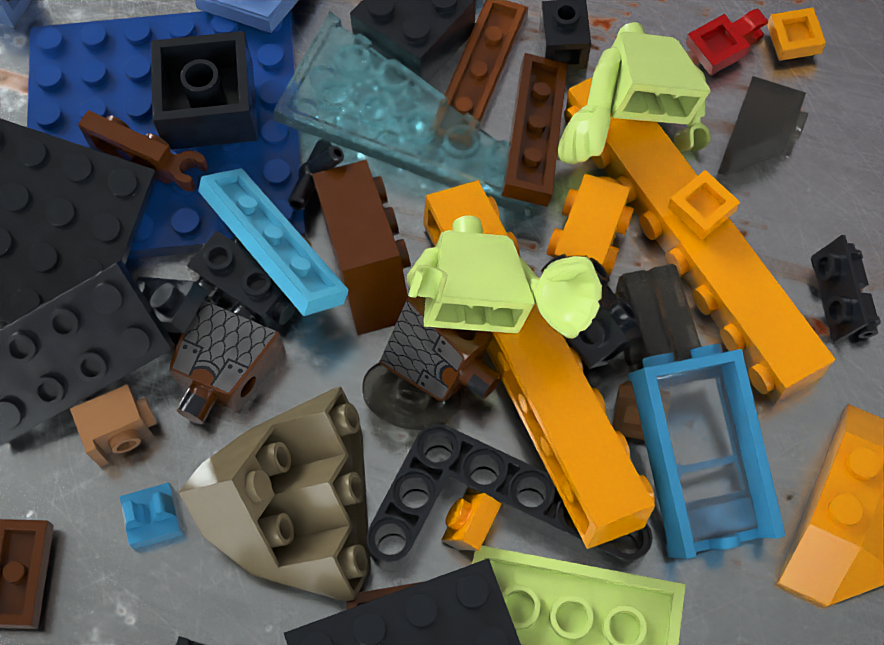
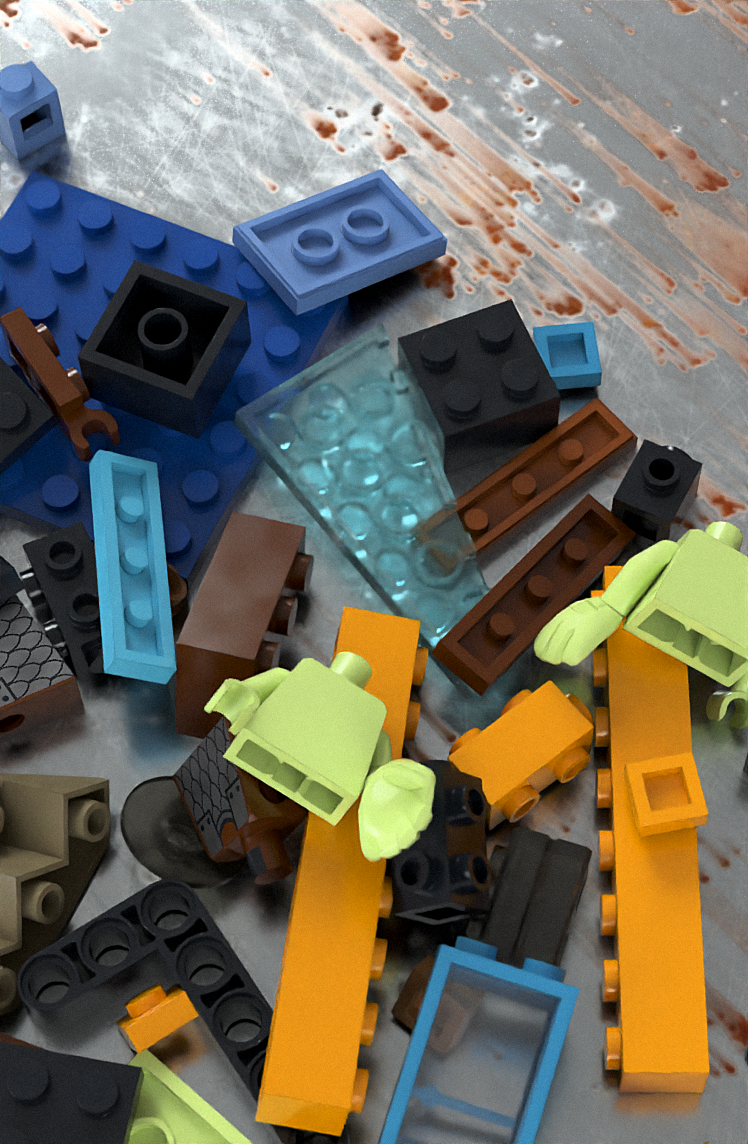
camera: 30 degrees right, 5 degrees down
black piece [288,139,344,210] -> none

